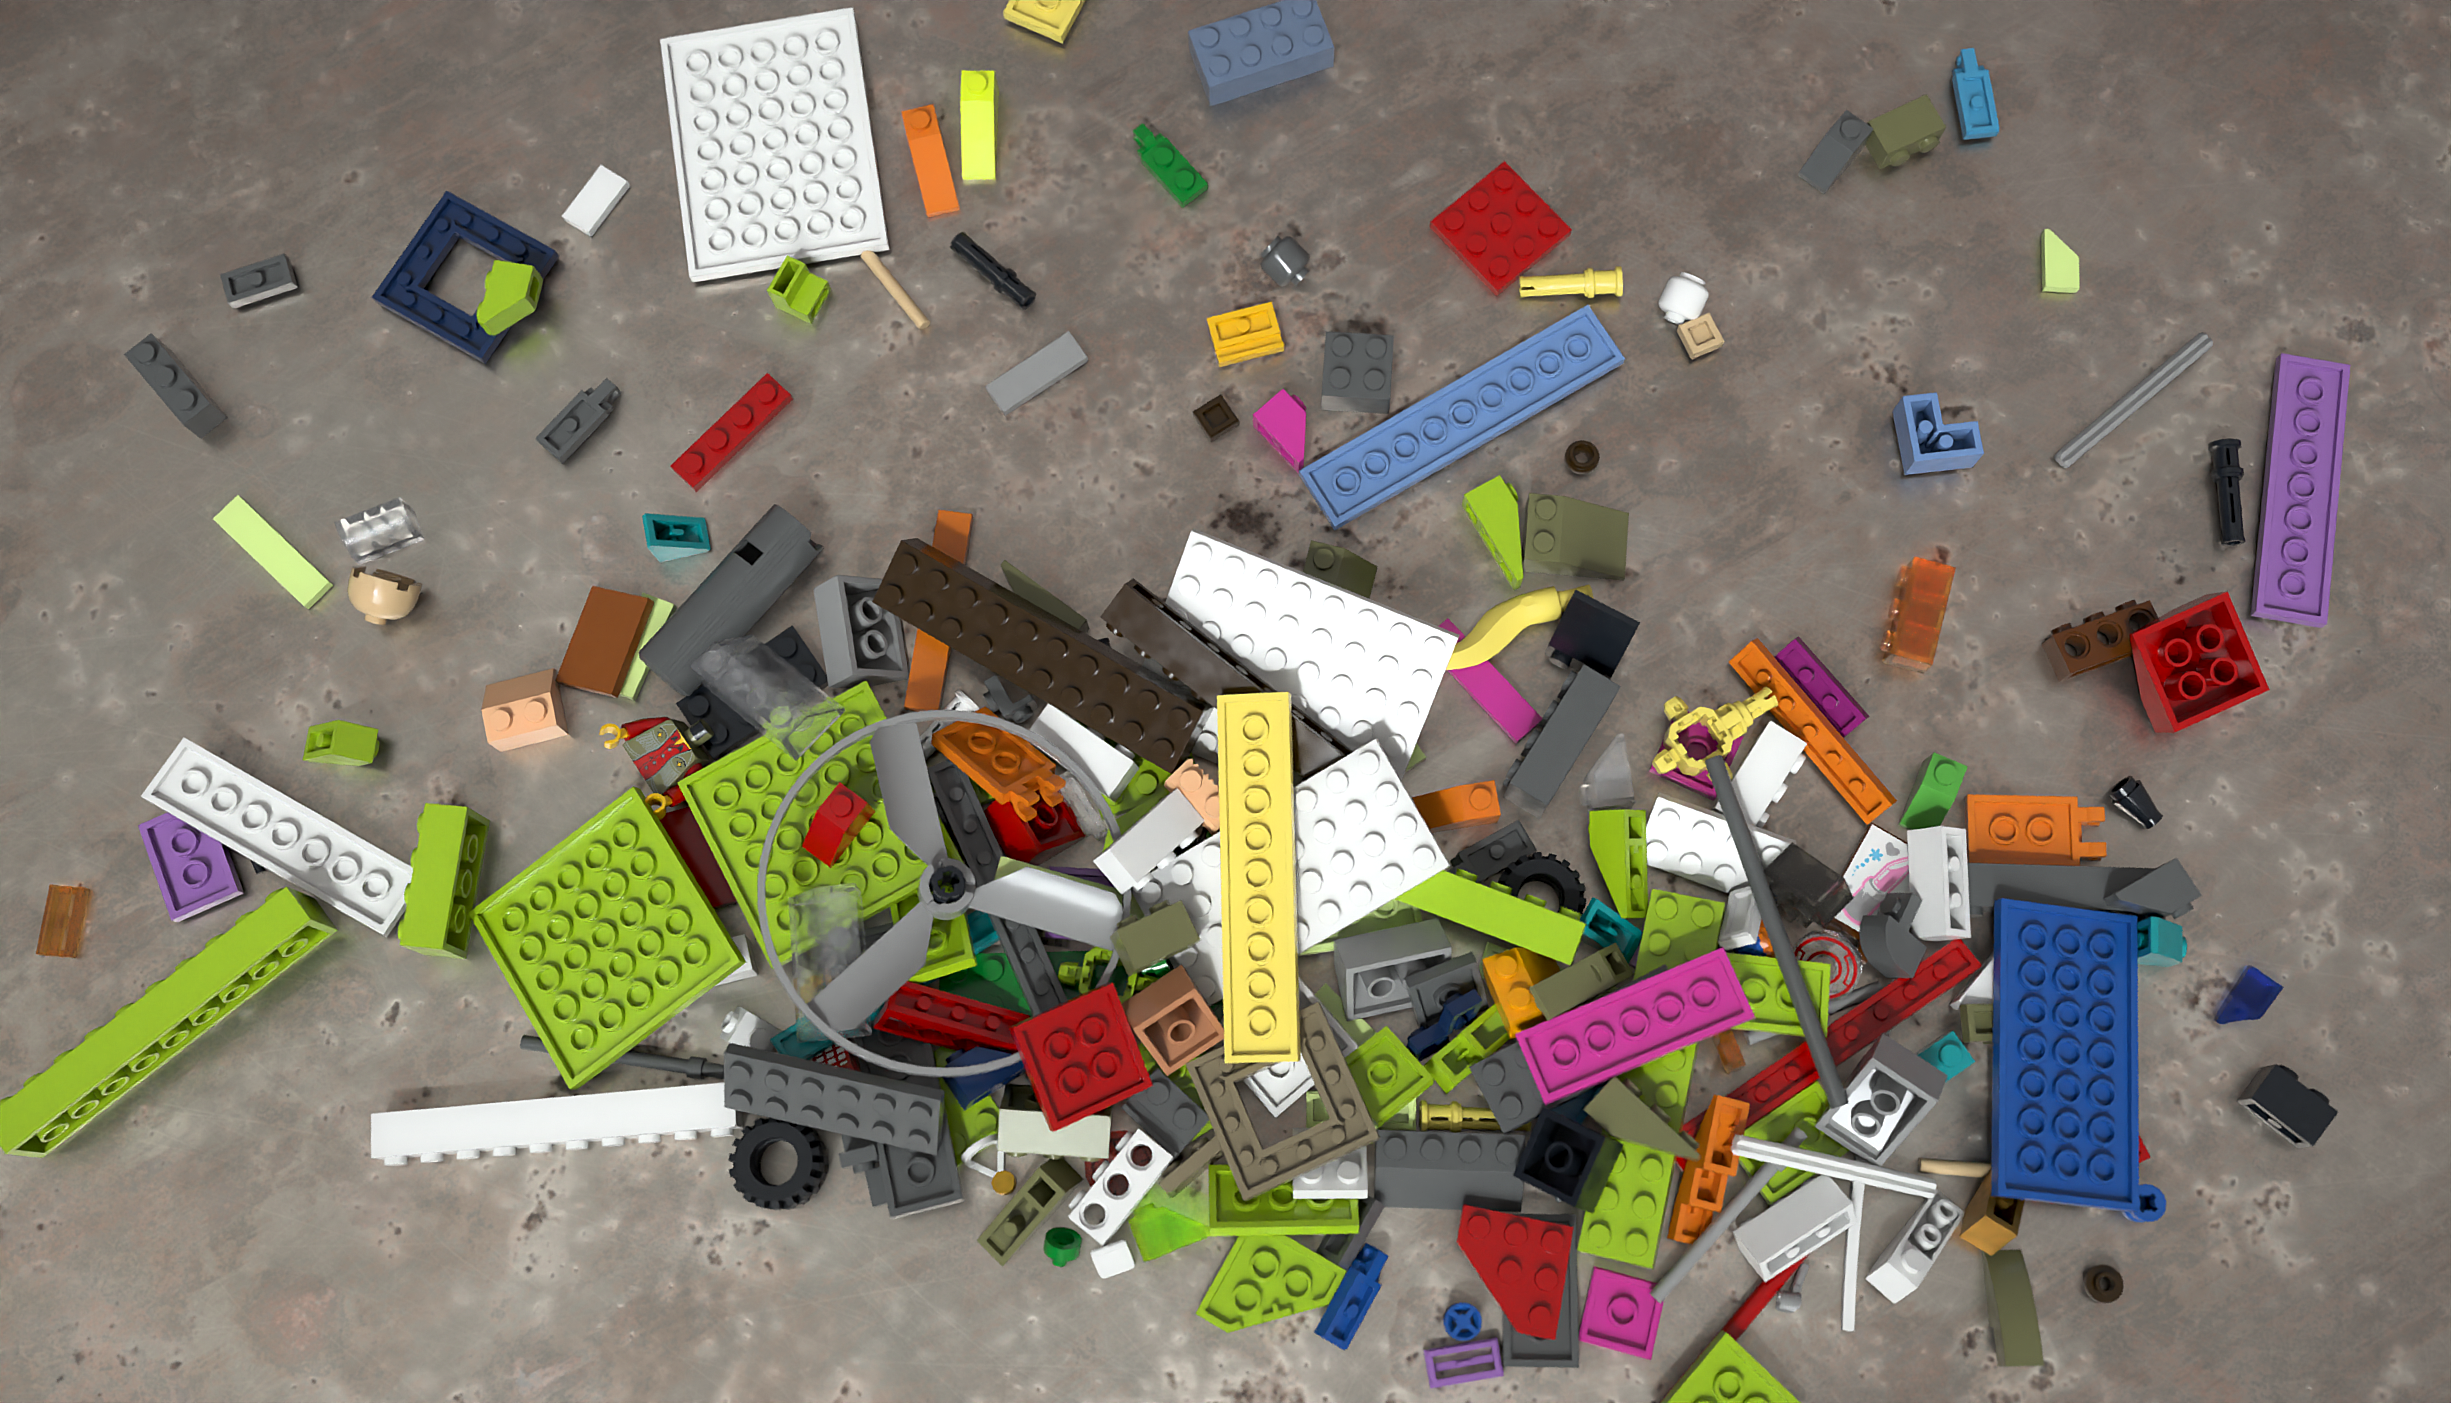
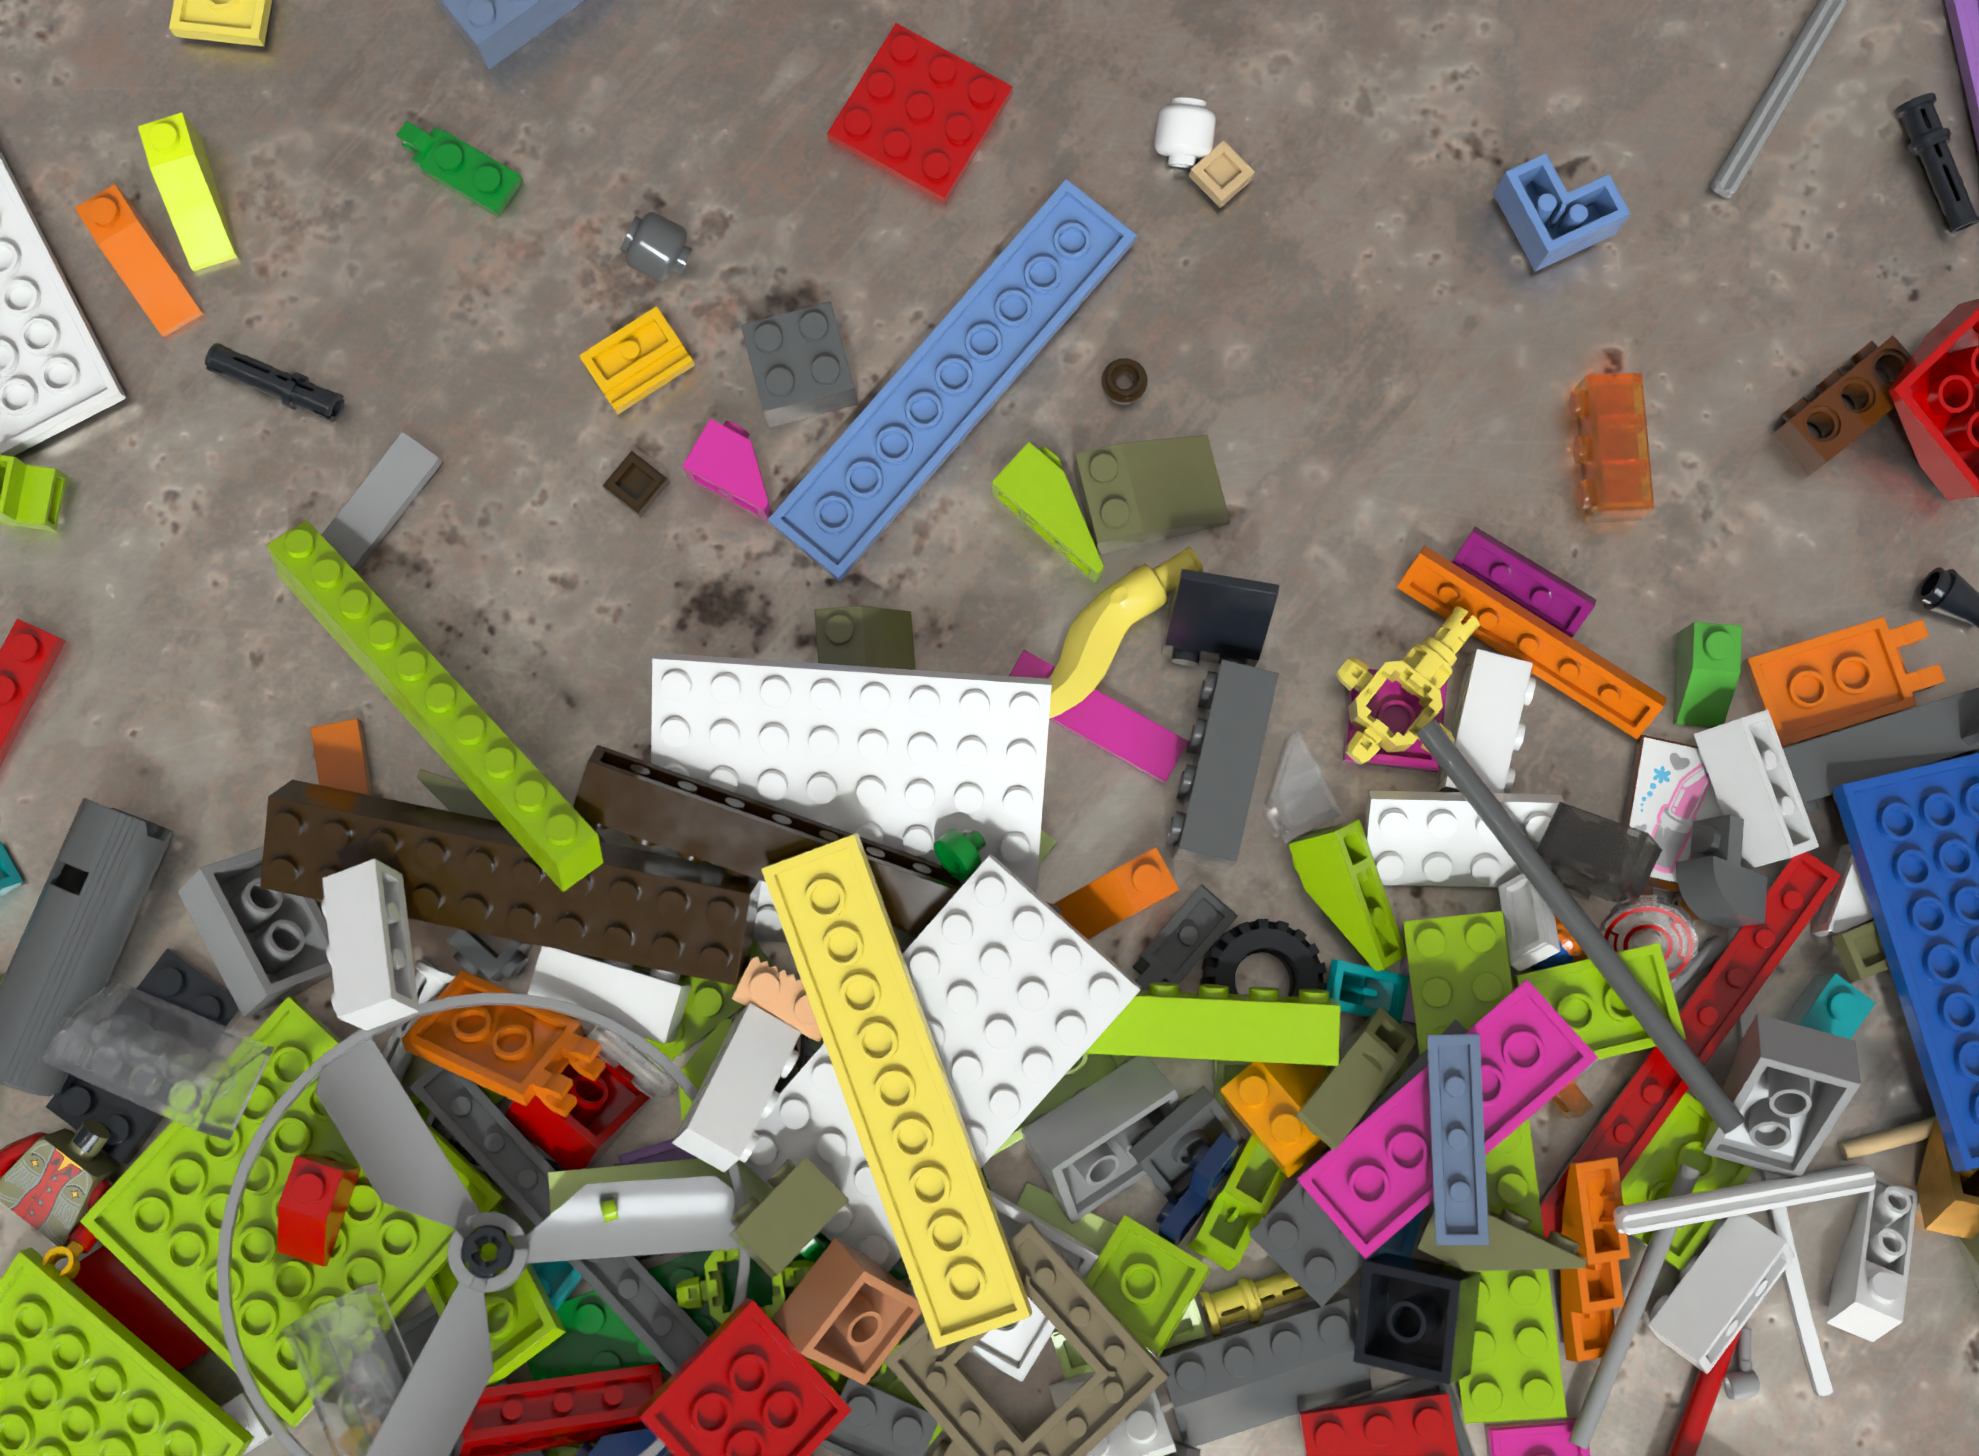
camera: 25 degrees left, 5 degrees up
tan bar [861,251,930,330] -> none
light yellow pin [1519,266,1623,298] -> none
none -> lime brick [266,520,603,892]
none -> white brick [322,859,419,1031]
none -> lime piece [599,1197,619,1224]
none -> green tile [933,829,986,881]
none -> sand blue plate [1427,1034,1489,1245]

